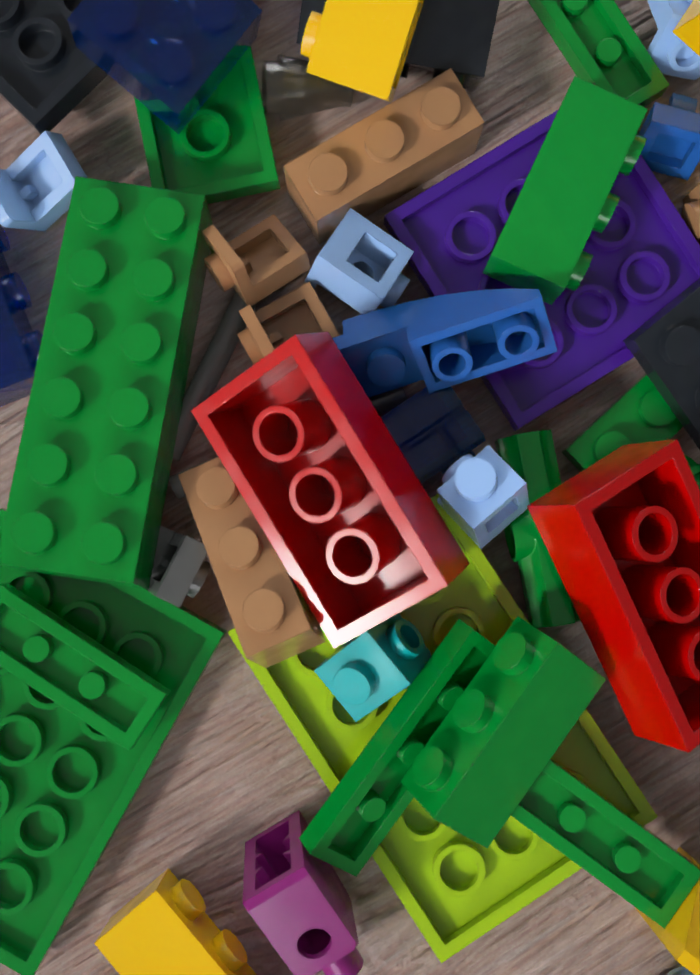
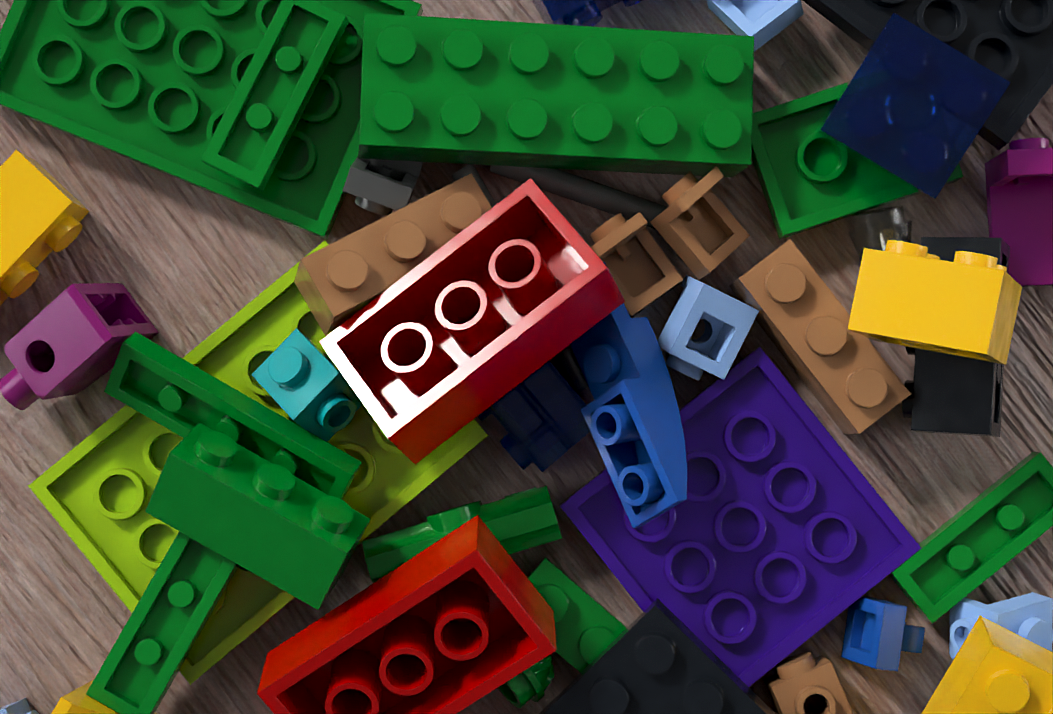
camera: 85 degrees right, 0 degrees up
light blue brick [437,445,529,549] -> none
green brick [483,76,648,305] -> none

